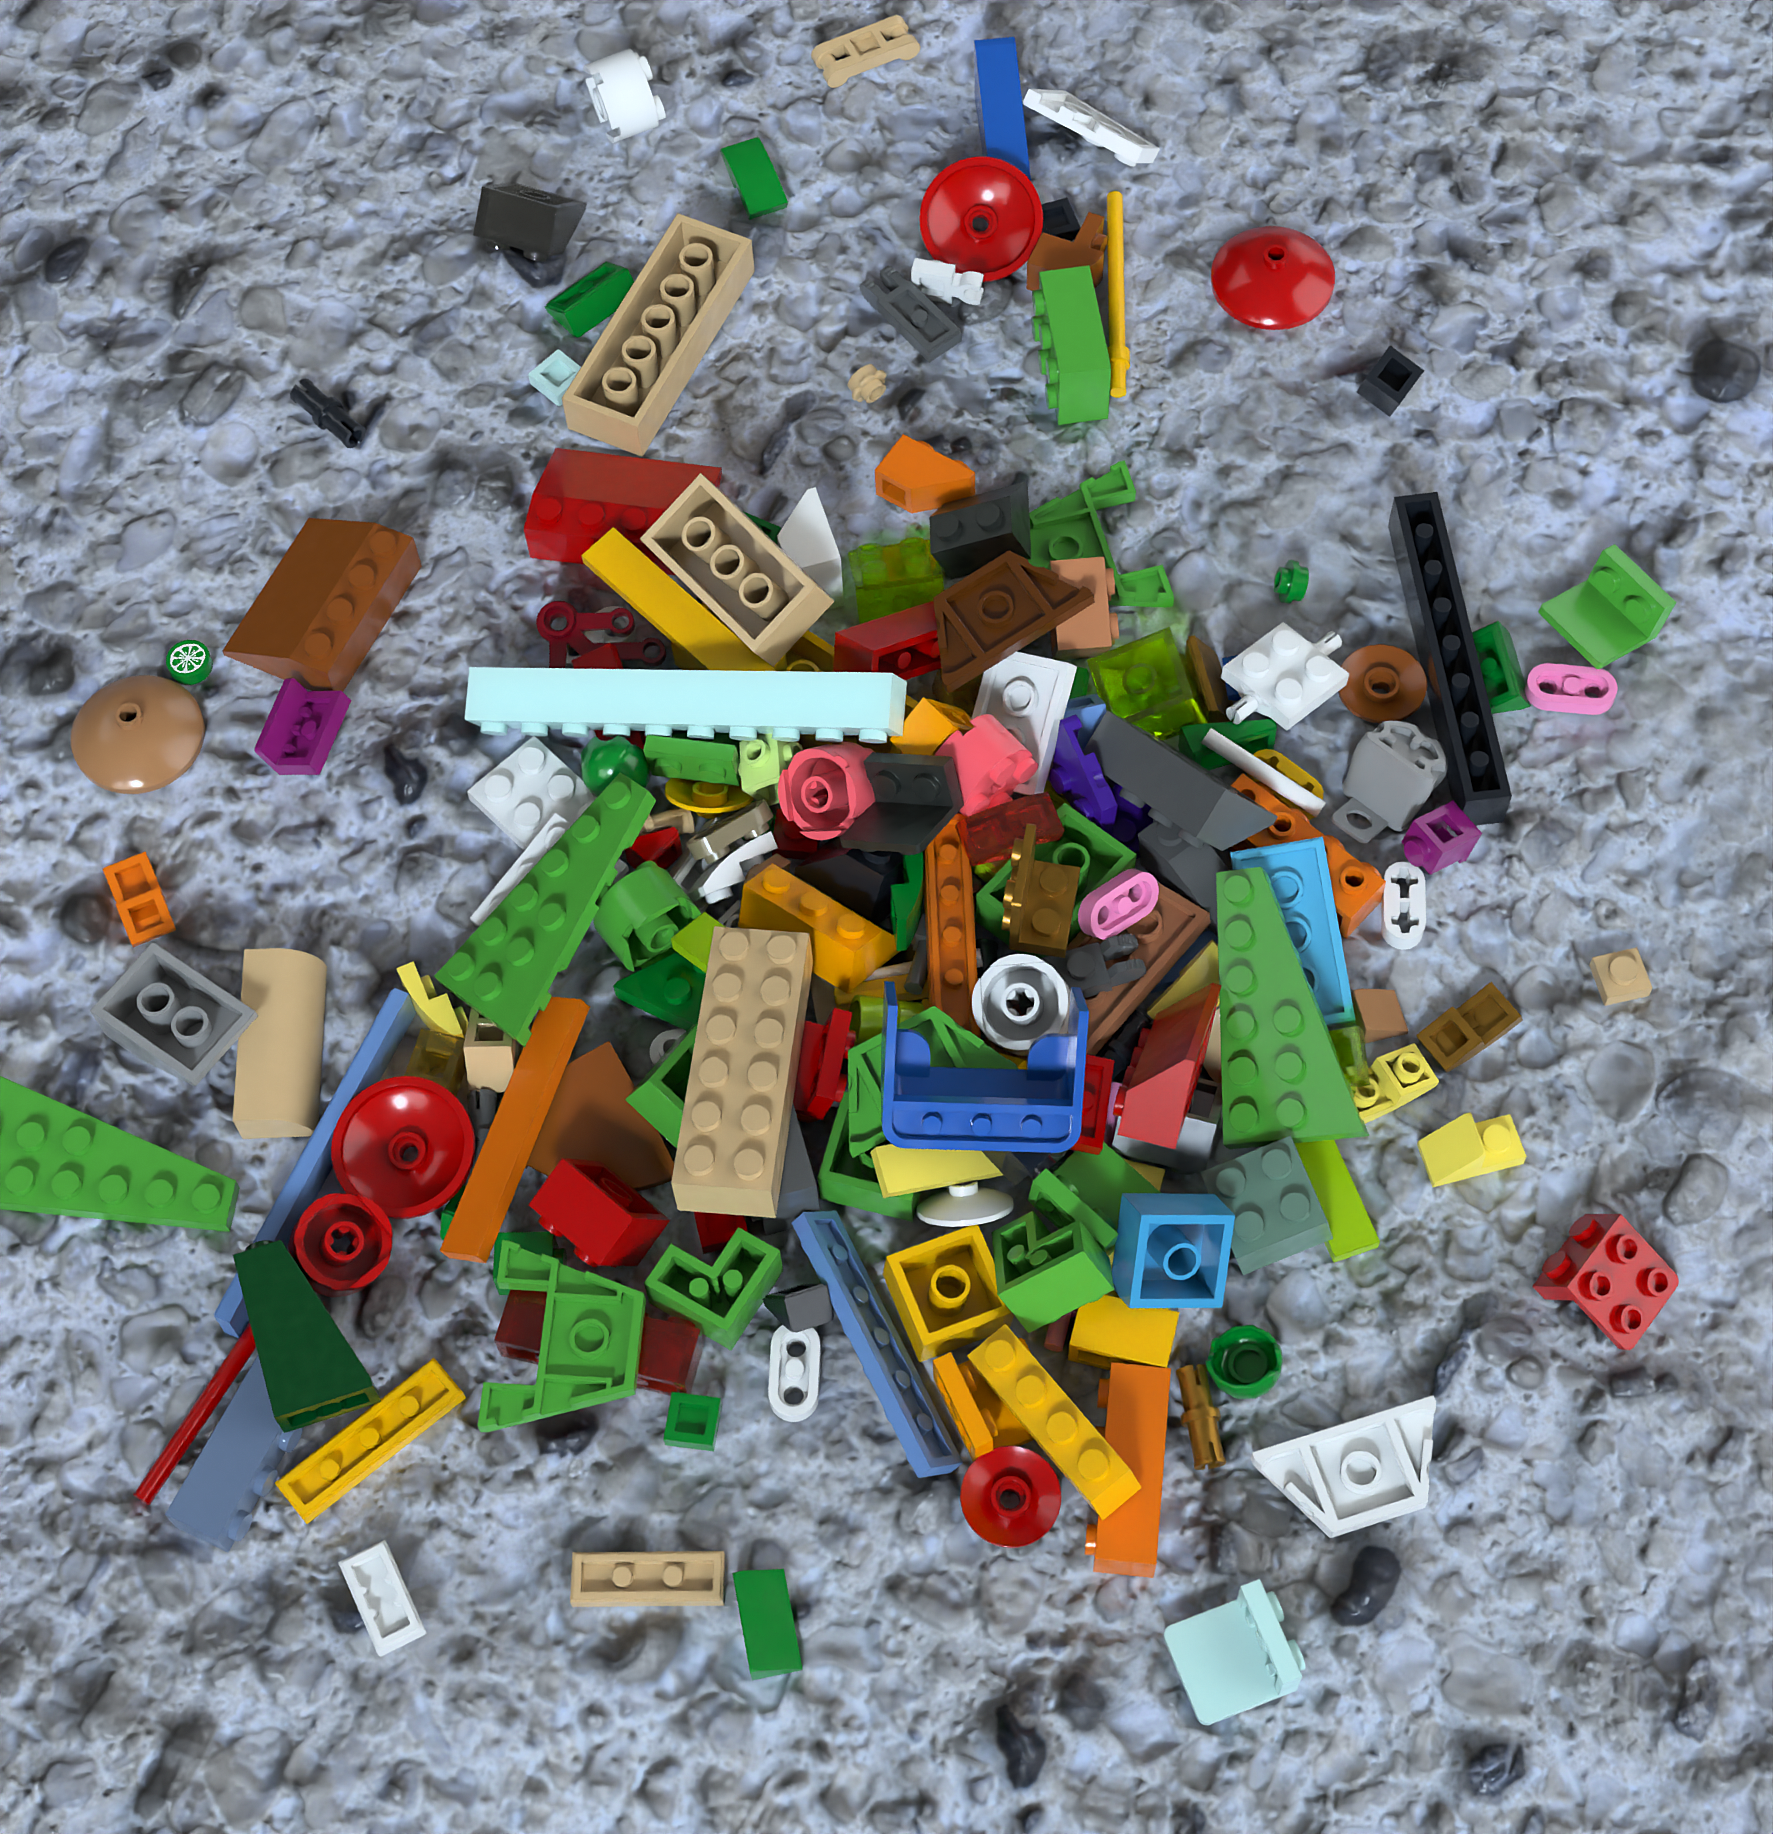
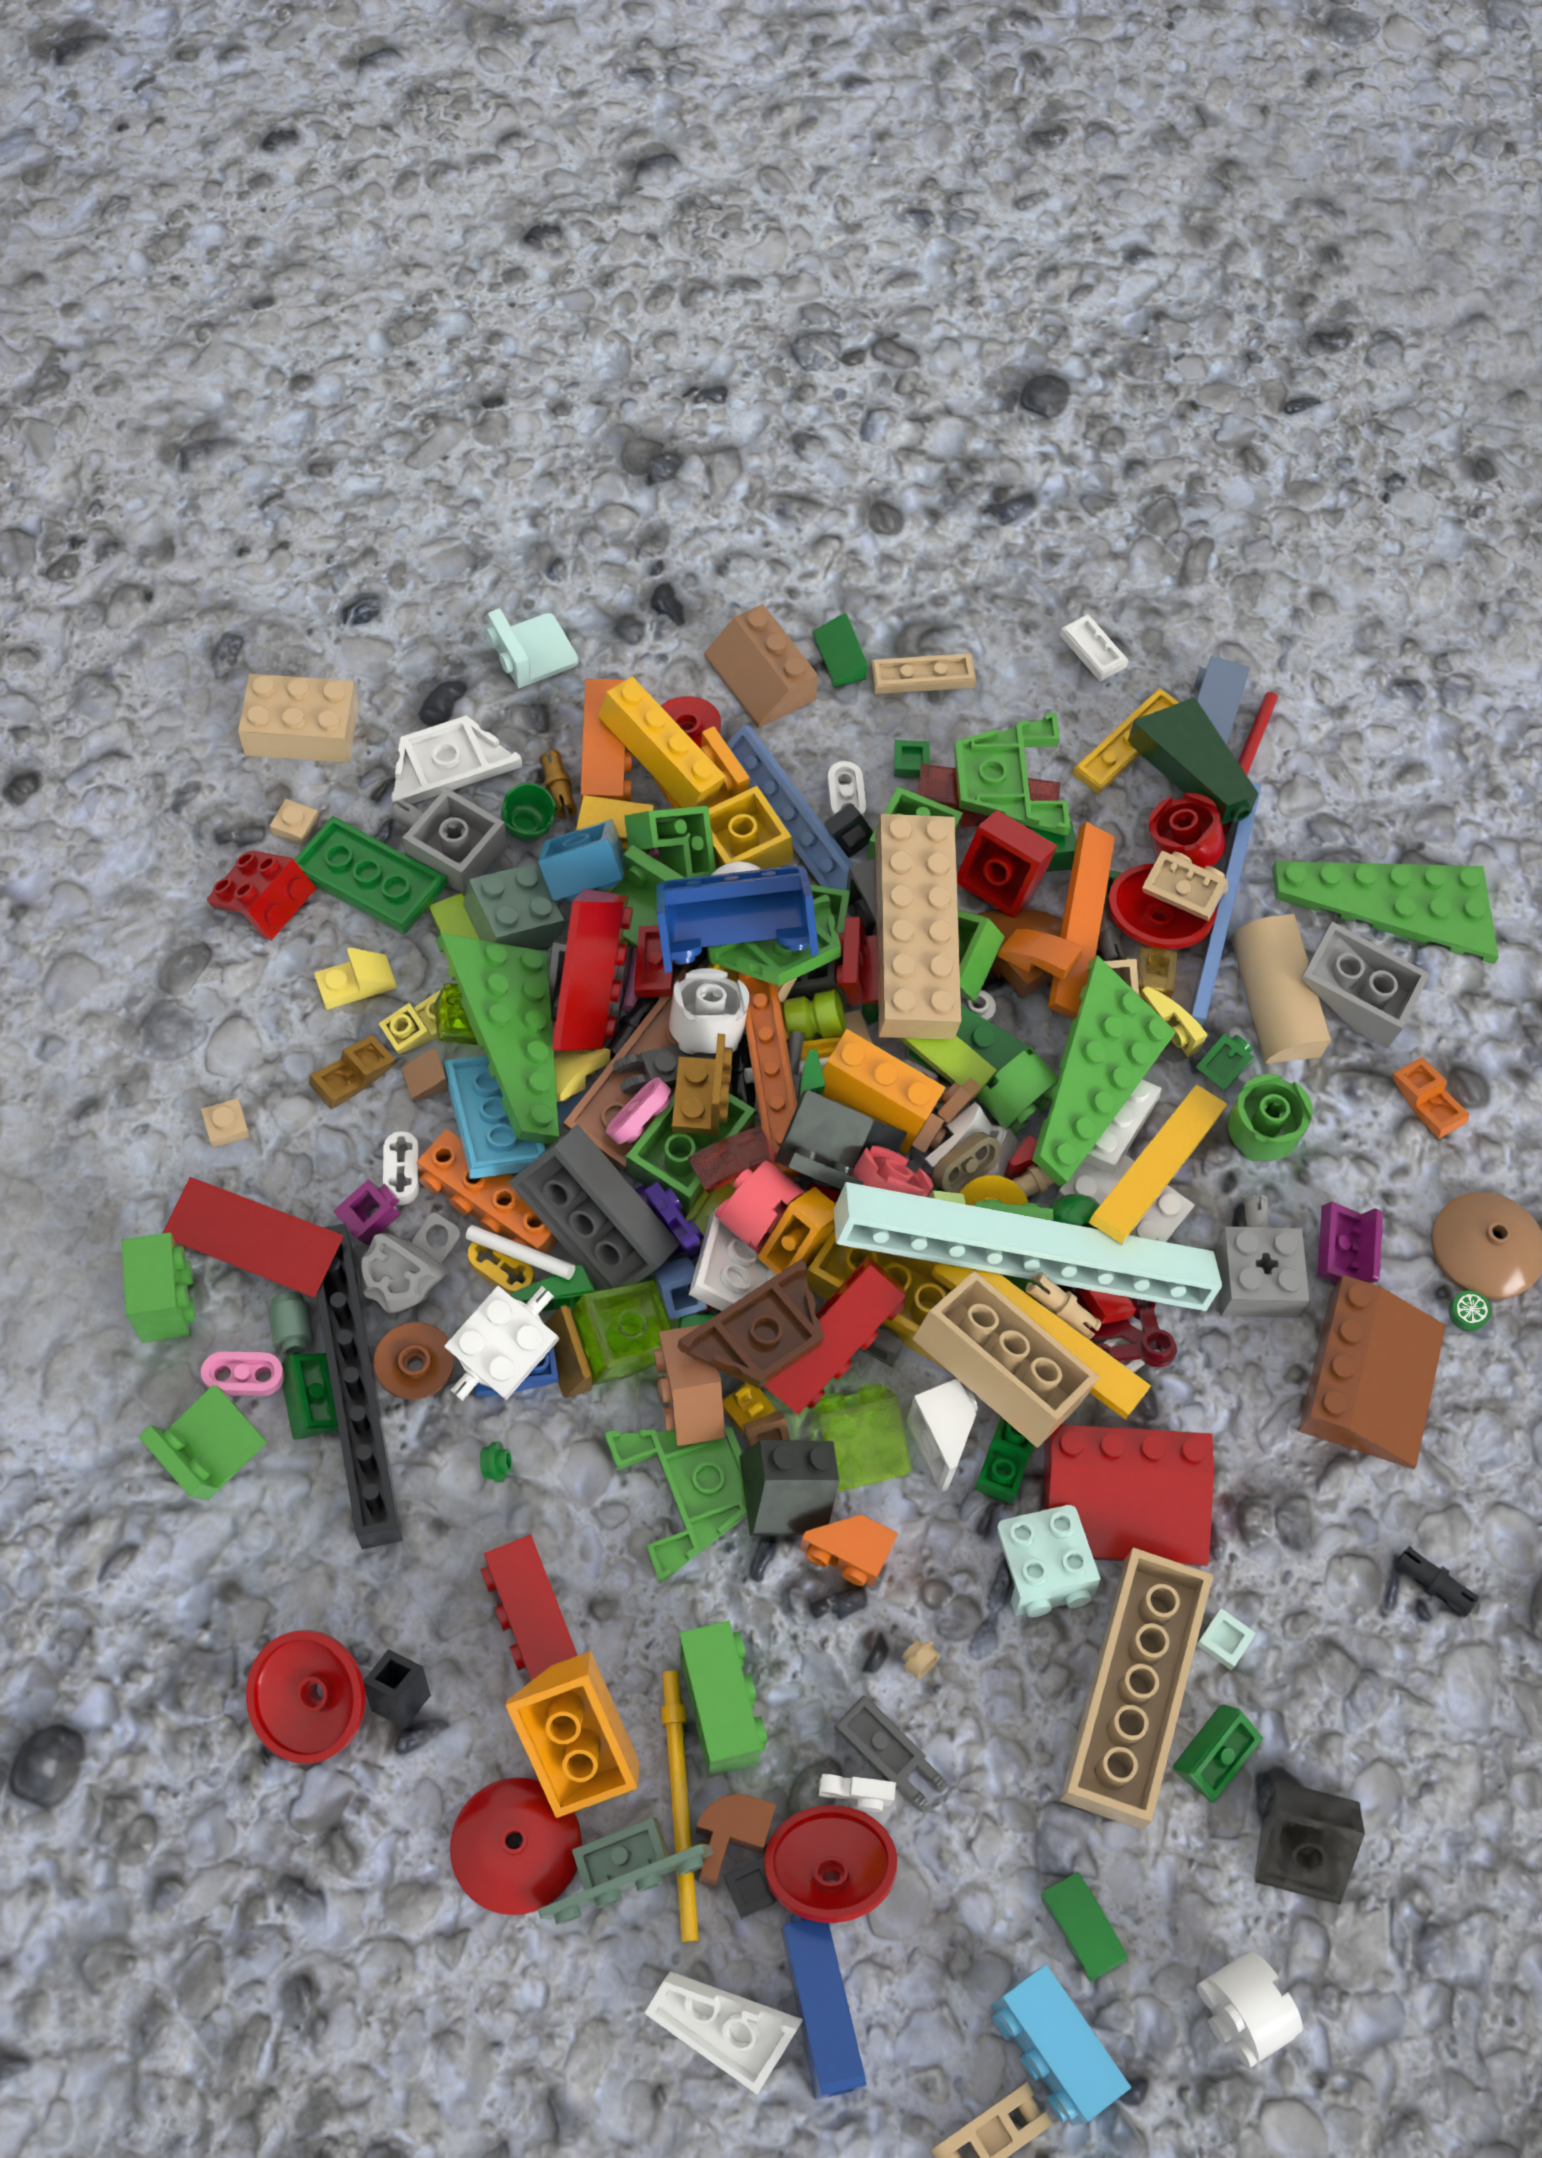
camera: 165 degrees right, 0 degrees up
none -> bright green brick [121,1232,196,1343]
none -> red sticker [162,1177,344,1298]
none -> tan brick [238,673,359,763]
none -> red dish [246,1630,365,1764]
none -> sand green brick [268,1292,313,1355]
none -> tan plate [269,799,320,846]
none -> green tile [294,816,448,935]
none -> light grey brick [391,788,507,896]
none -> red brick [480,1534,578,1682]
none -> light orange slope [505,1651,640,1818]
none -> sand green bracket [538,1817,713,1925]
none -> medium nougat slope [704,604,818,728]
none -> medium nougat plate [938,1078,982,1123]
none -> medium azure brick [991,1964,1132,2126]
none -> orange slope [997,929,1083,980]
none -> light aqua bracket [997,1505,1100,1617]
none -> tan pin [1025,1272,1101,1339]
none -> yellow tile [1089,1084,1228,1245]
none -> tan bracket [1142,850,1228,921]
none -> green bracket [1196,1033,1255,1092]
none -> light grey brick [1215,1195,1310,1318]
none -> bright green brick [1227,1074,1313,1161]

